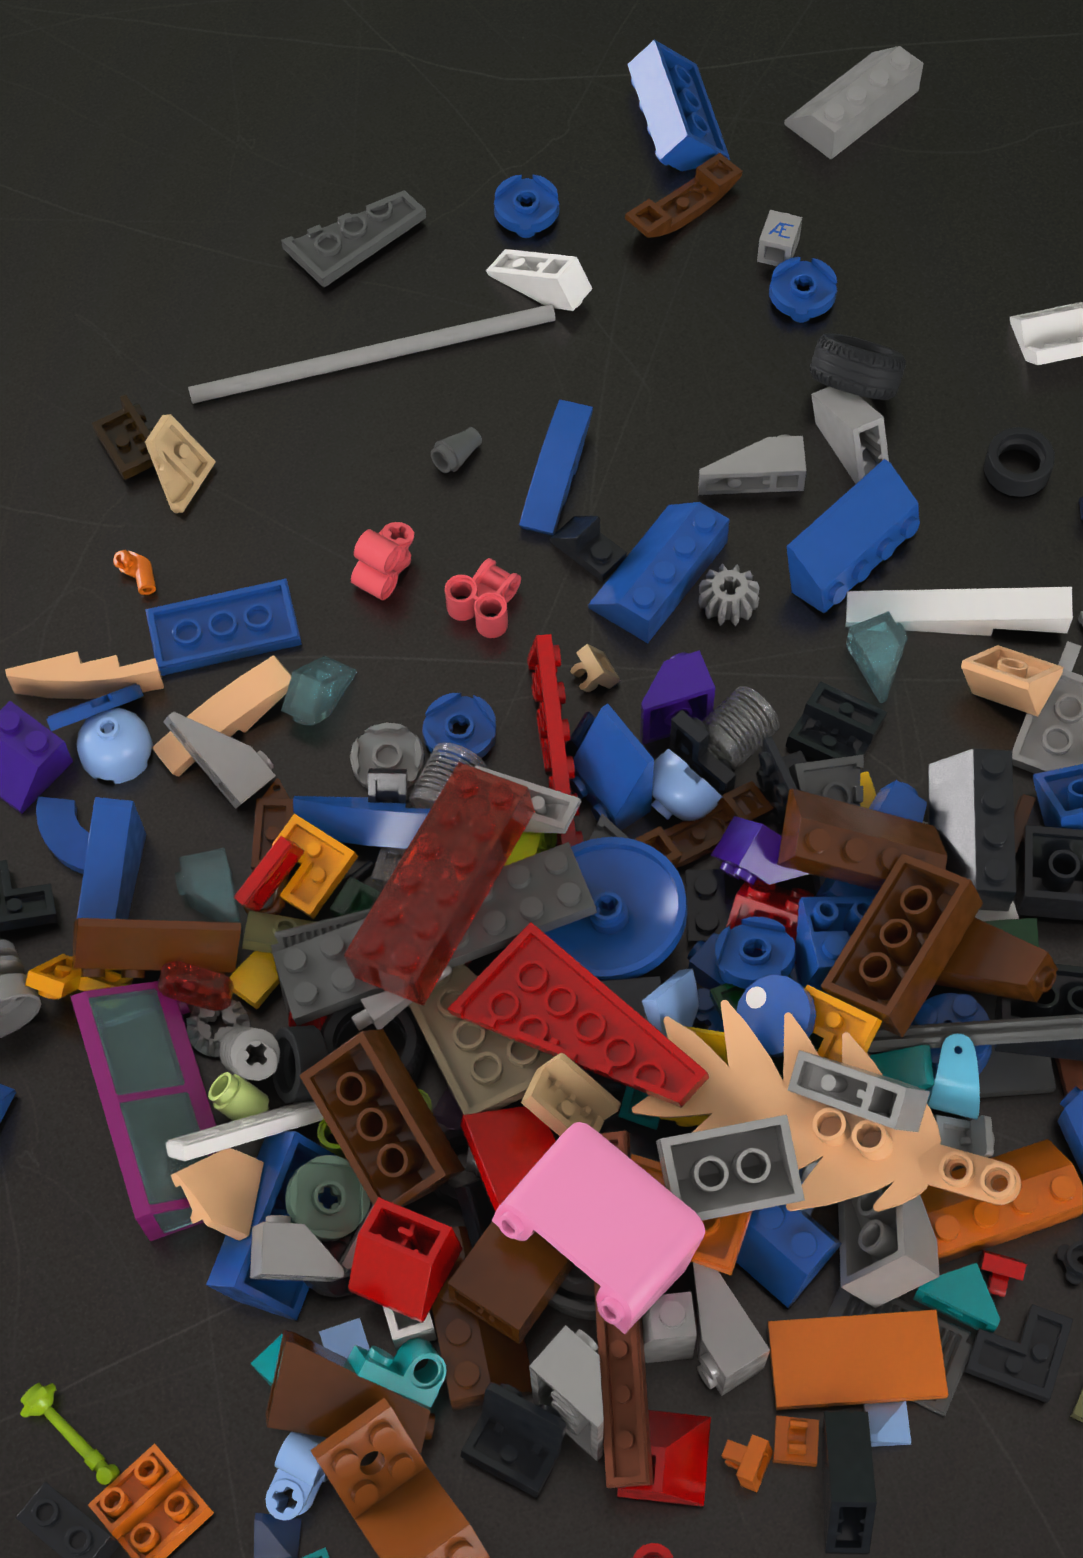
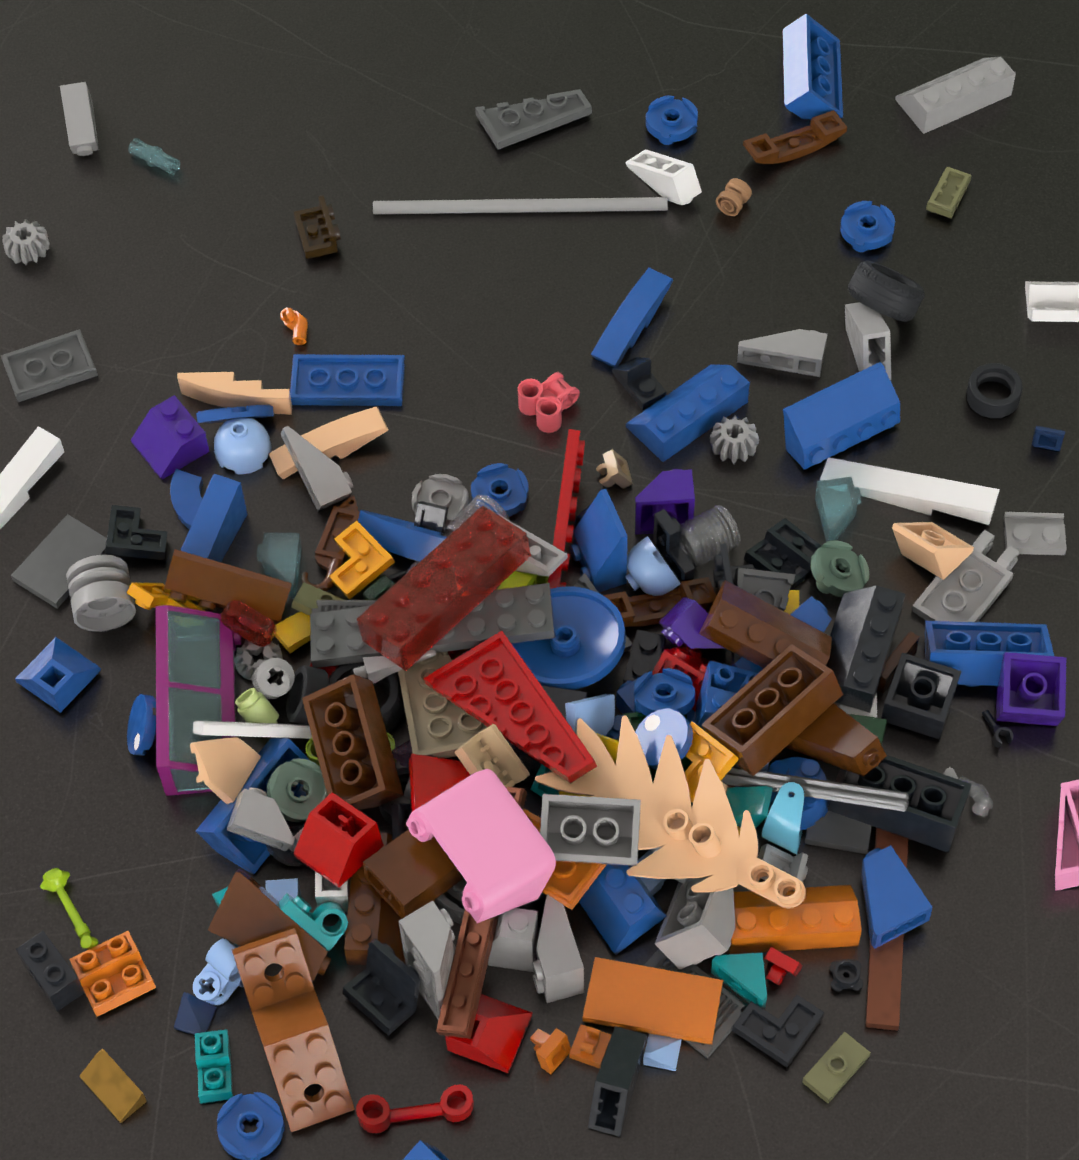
camera: 15 degrees right, 5 degrees down
tan wing [145,414,216,513] -> none
red tile [233,836,304,912] -> none
clear light blue slope [281,656,356,725] -> none
coral piece [351,522,414,600] -> none
dark grey cone [431,427,482,473] -> none
light grey brick [757,210,802,266] -> none
light grey slope [788,1050,930,1132] -> none
none -> blue tile [127,694,156,756]
none -> medium nougat wheel [715,178,752,216]
none -> sand green plate [811,540,869,597]
none -> olive plate [926,167,972,218]

